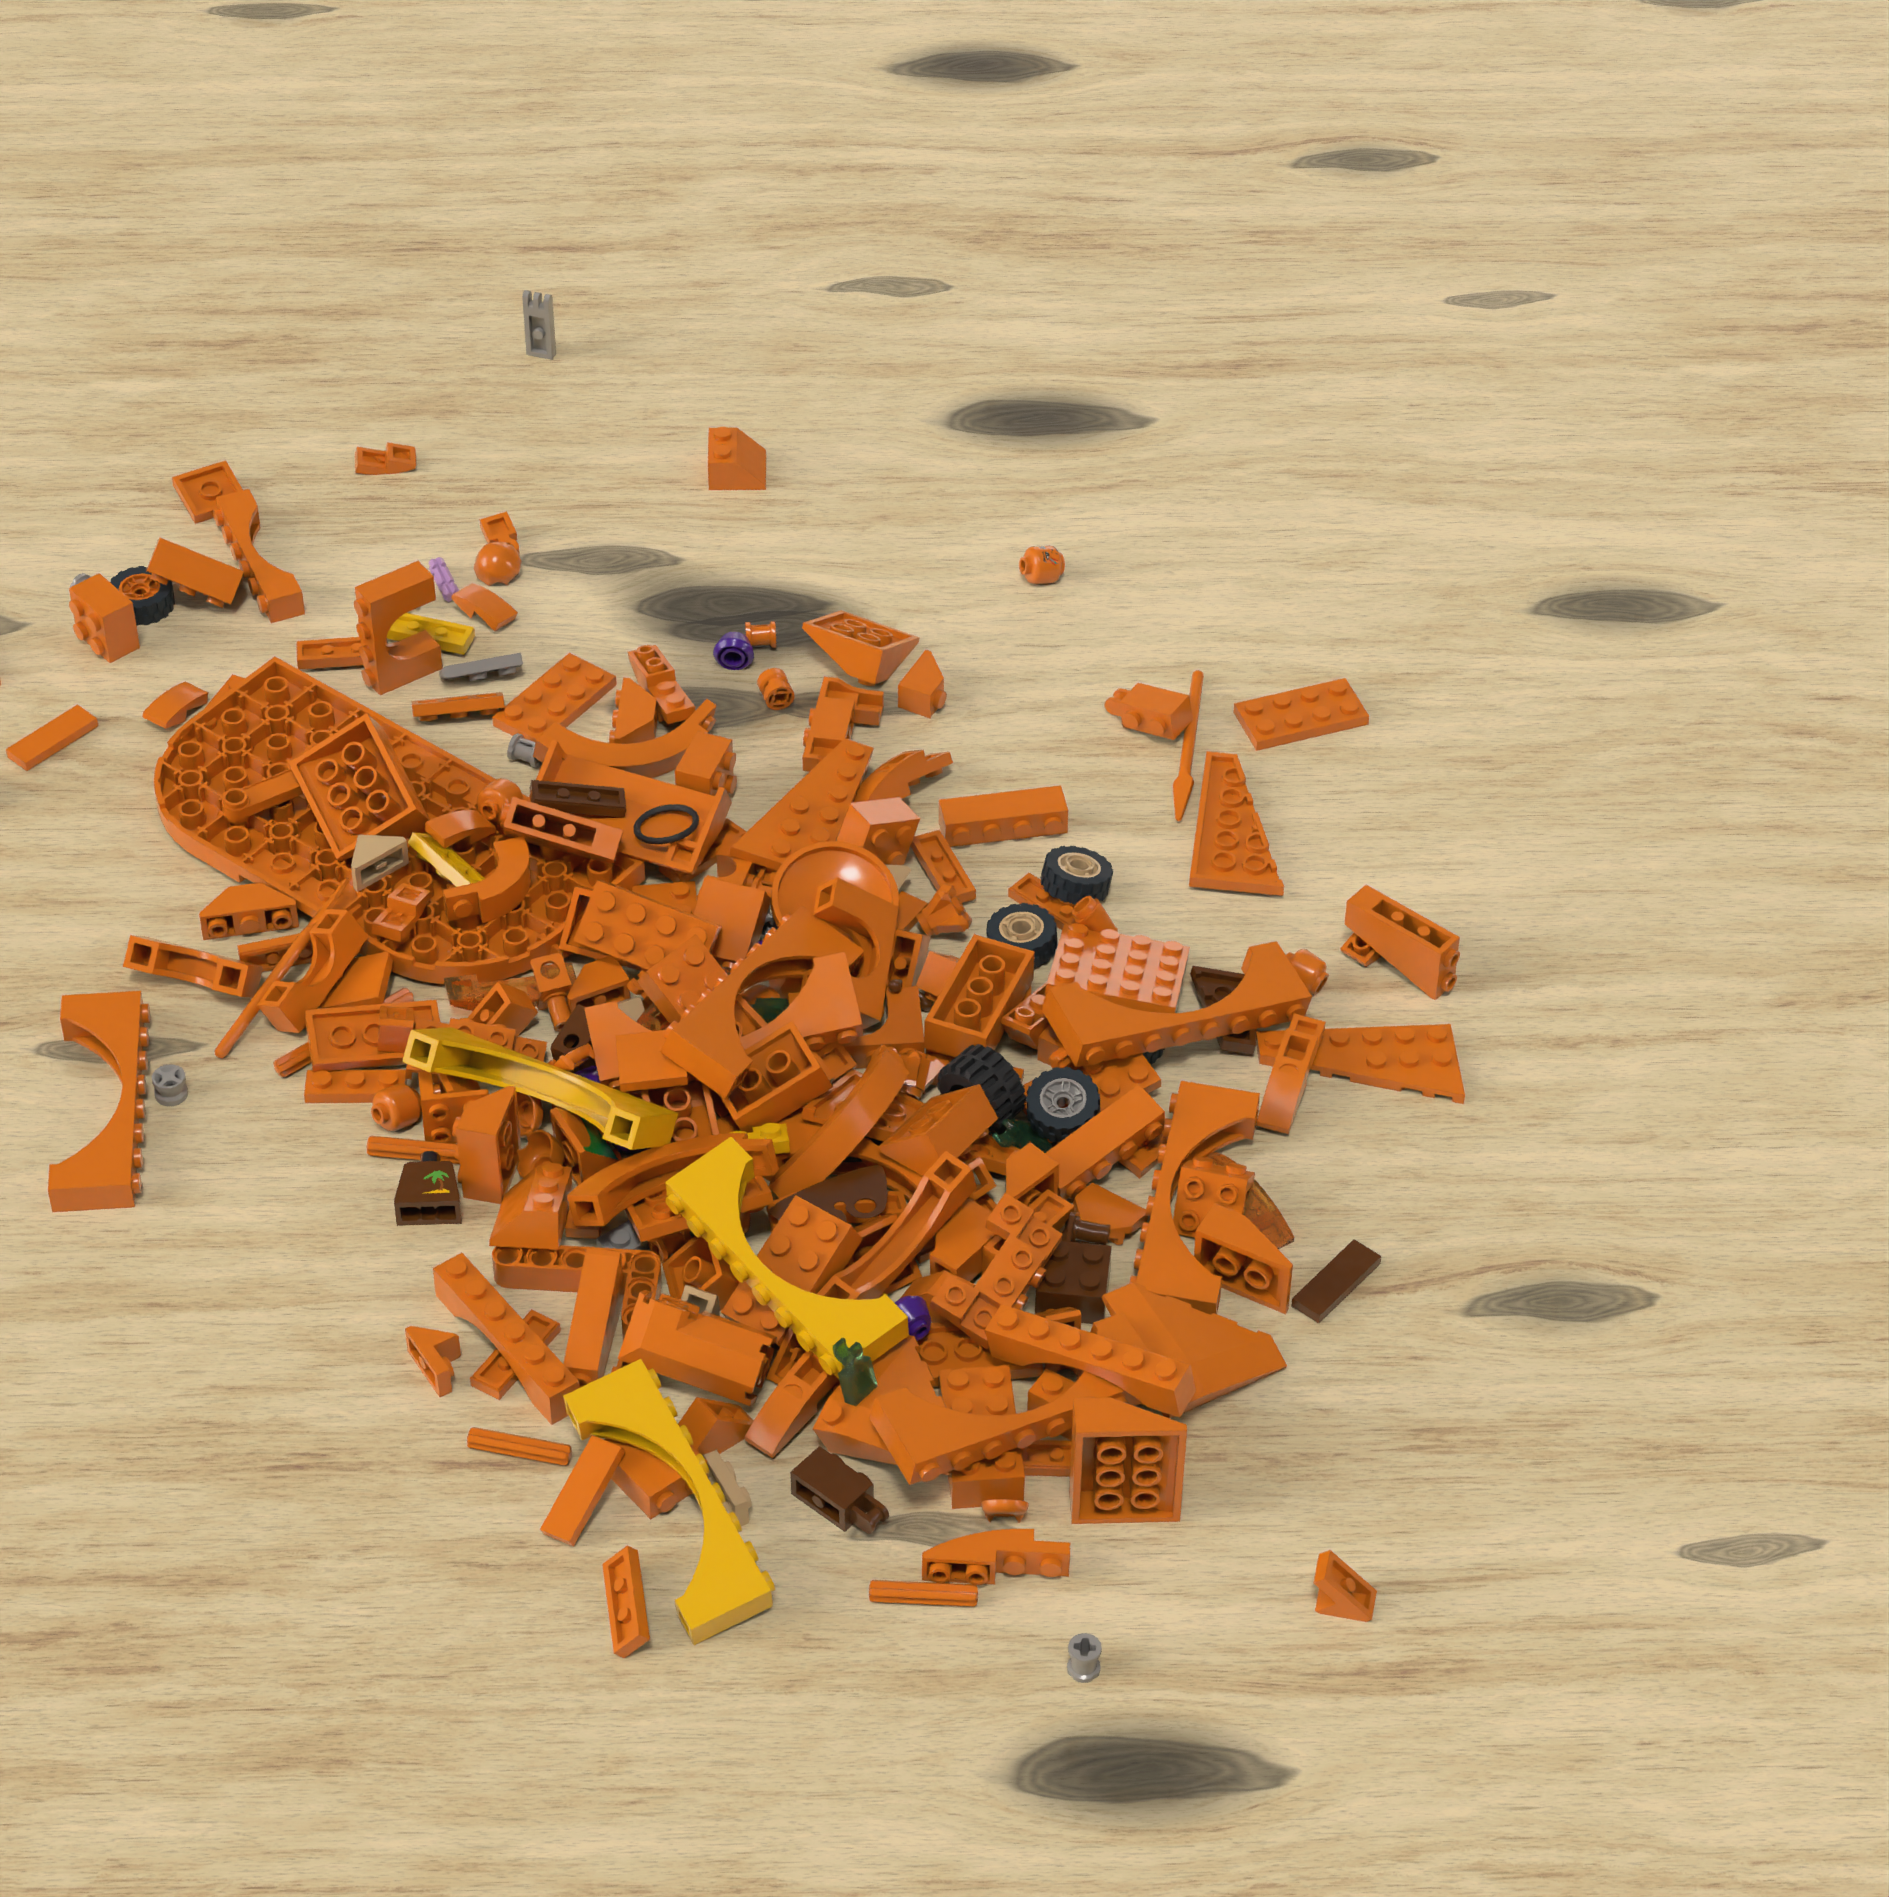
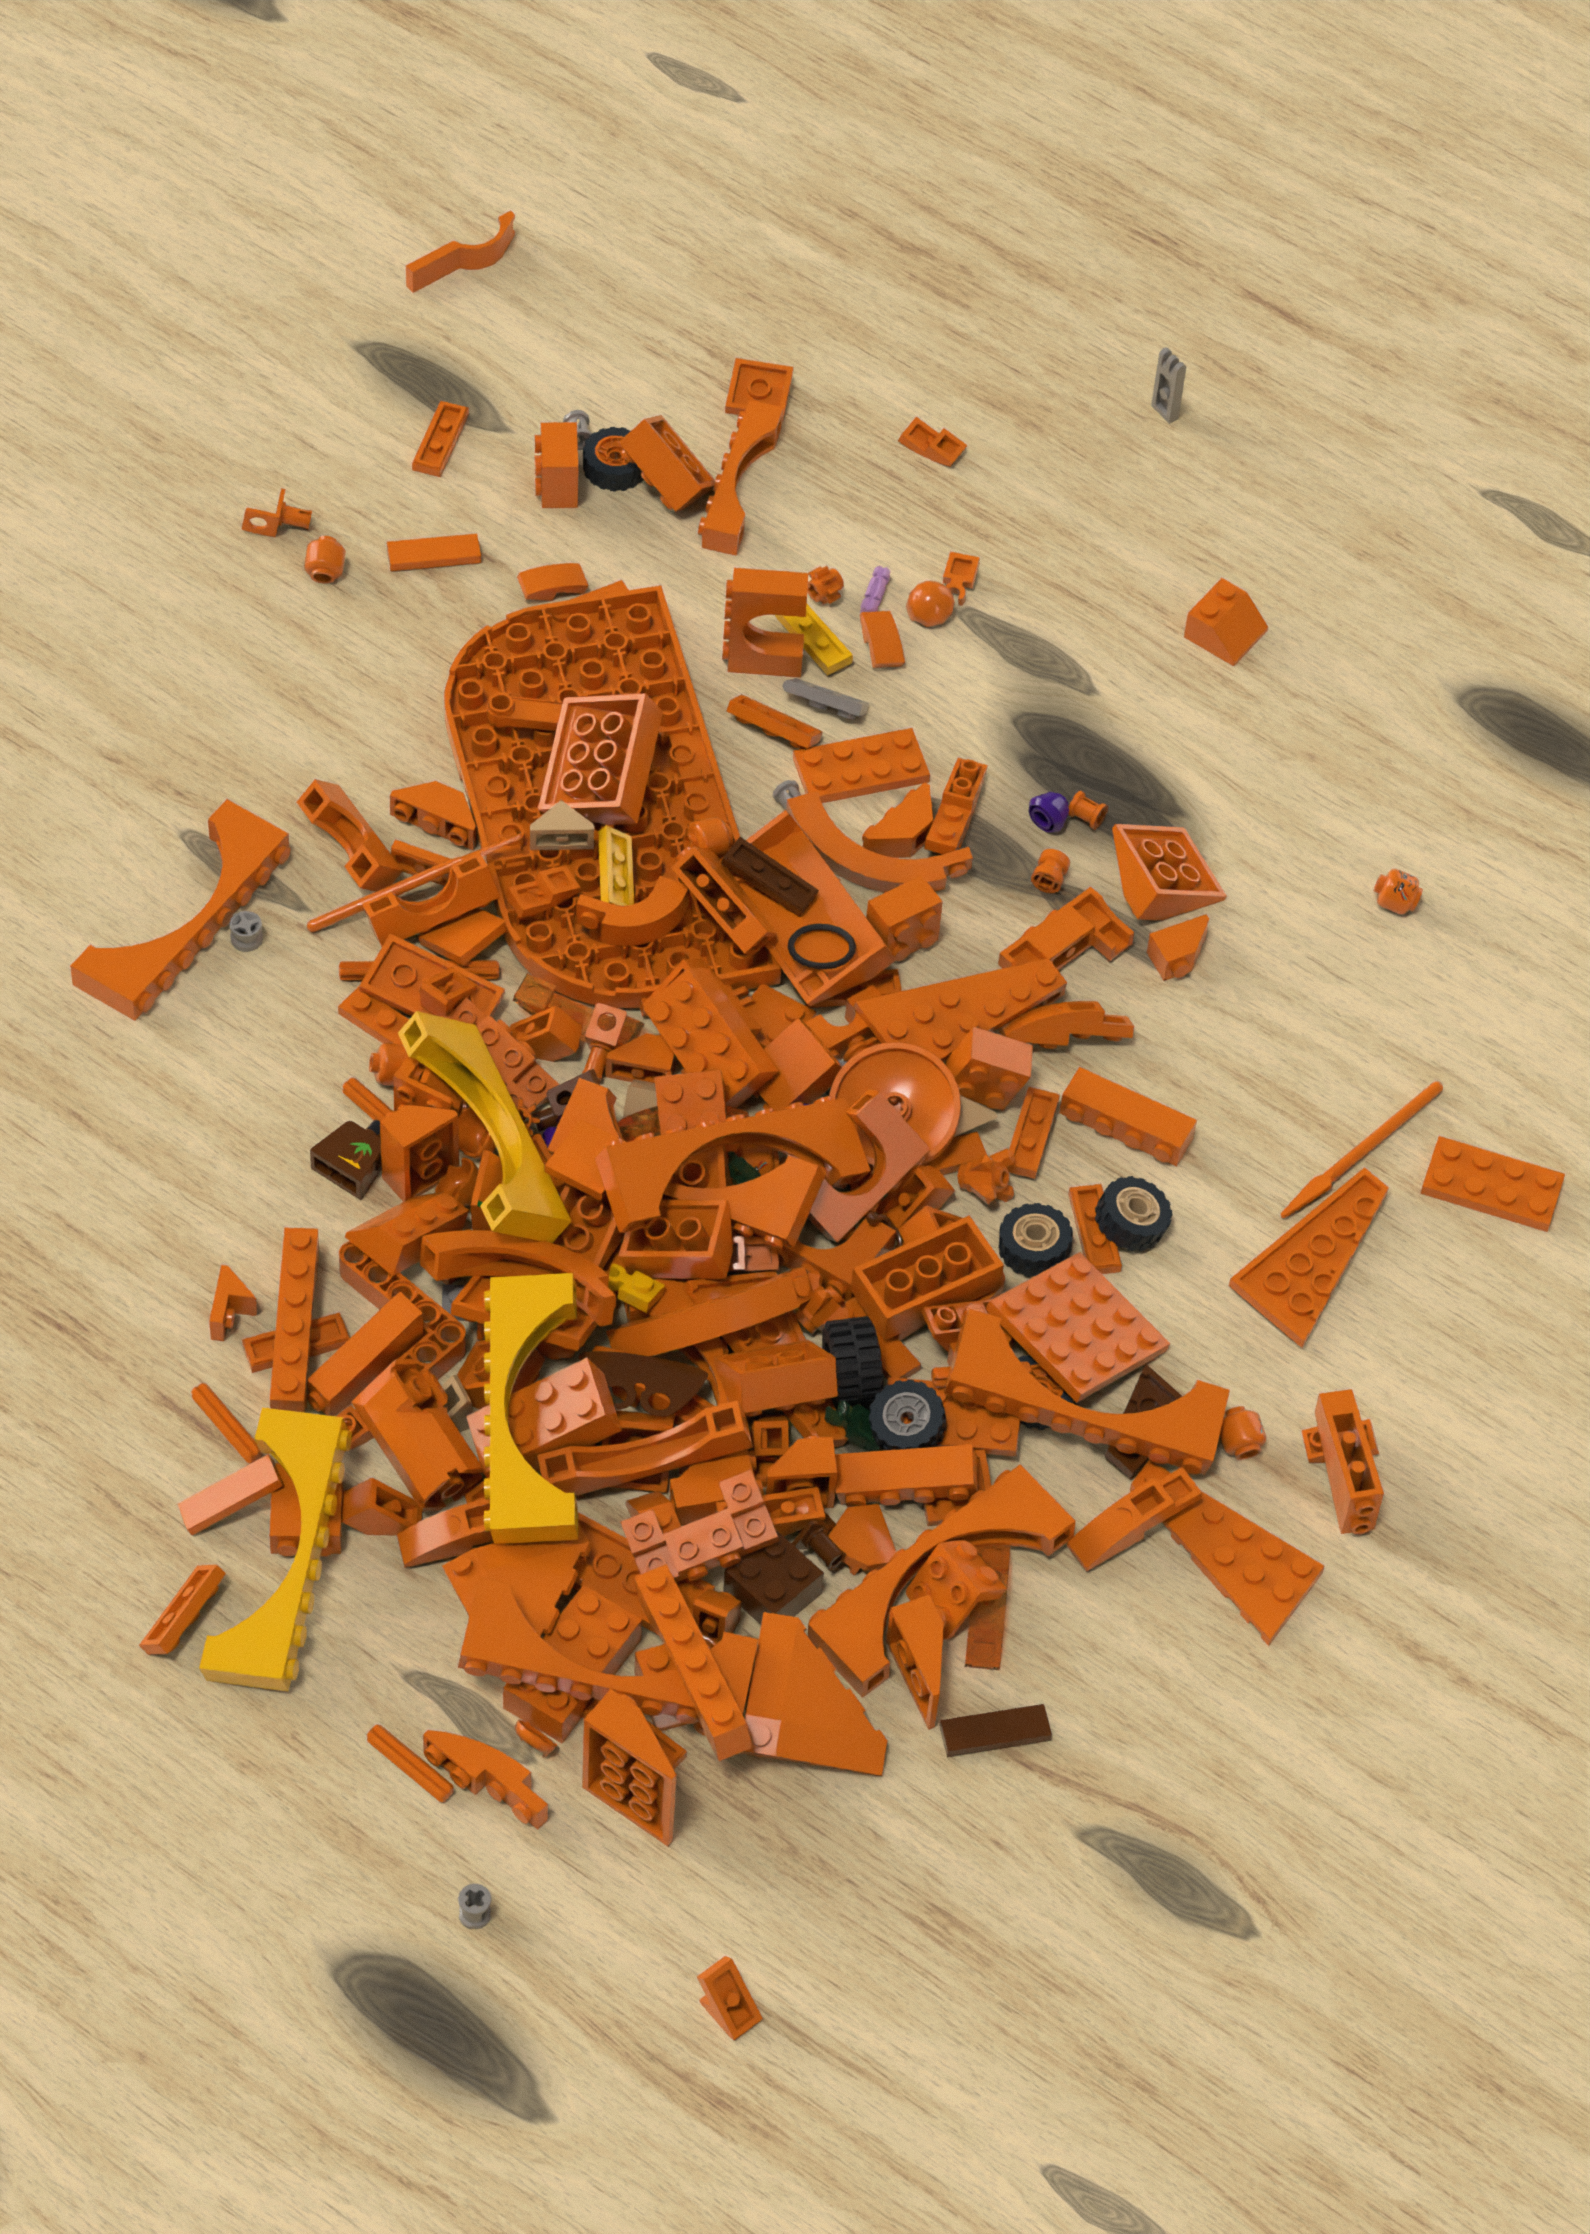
camera: 35 degrees right, 10 degrees up
orange plate [297,636,388,670] -> none
orange slope [425,810,496,848] -> none
orange piece [553,1043,595,1071] -> none
tan plate [704,1450,752,1526] -> none
reddish brown brick [790,1446,889,1534] -> none
plate [833,1338,878,1406] -> none
dark purple cone [895,1296,931,1340] -> none
orange cone [1072,896,1118,932] -> none
orange brick [1104,683,1193,740] -> none

